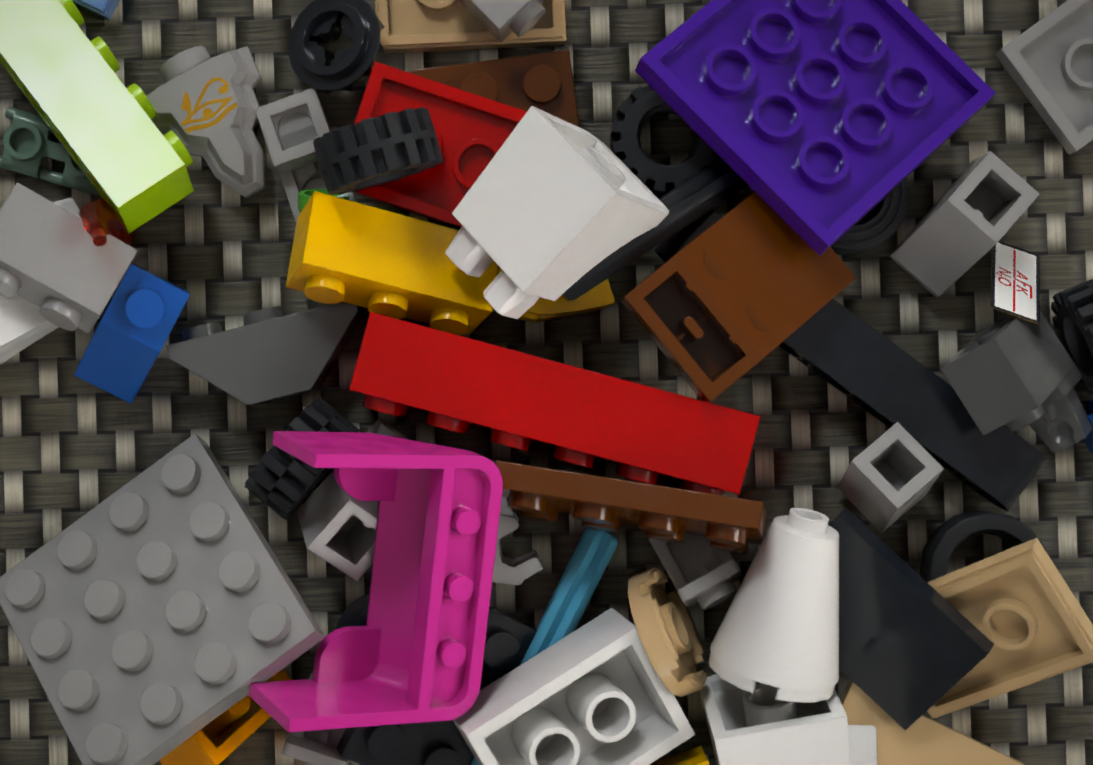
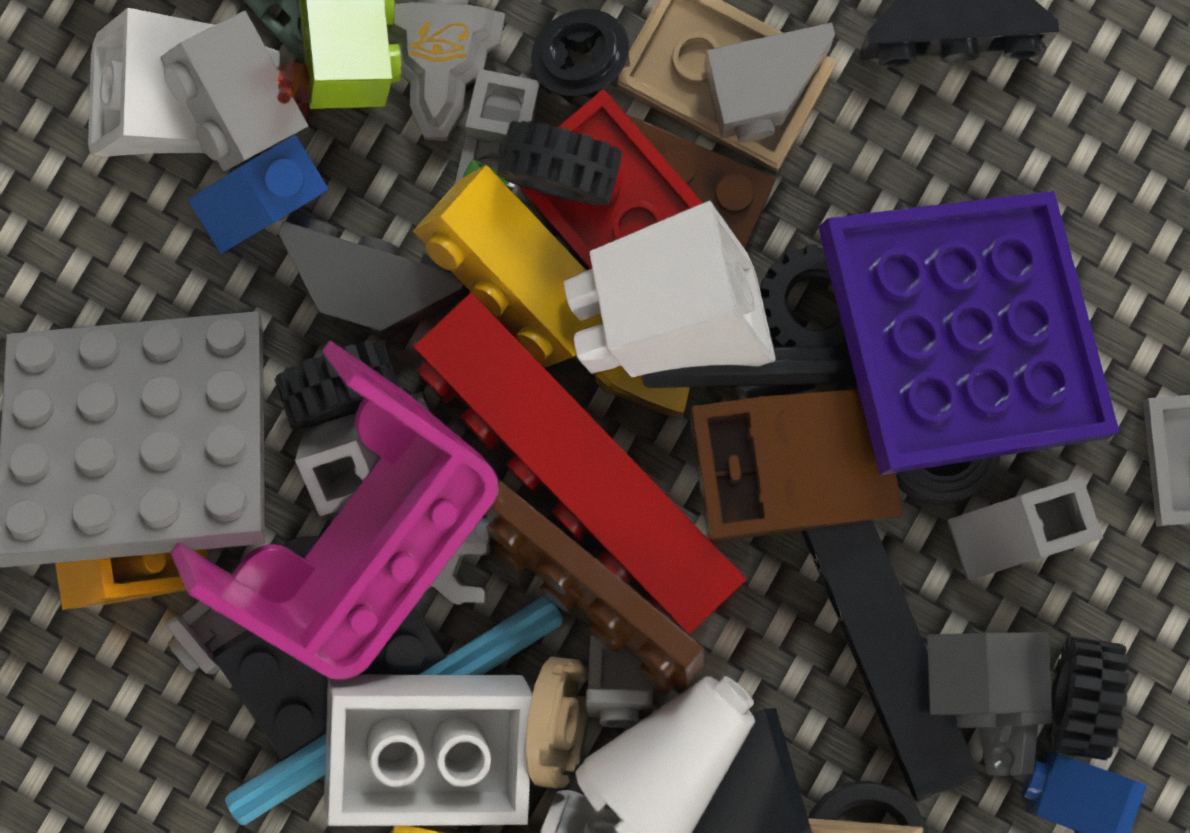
camera: 35 degrees right, 5 degrees down
light grey brick [837,422,944,534] -> none
white sticker [990,241,1040,324] -> none

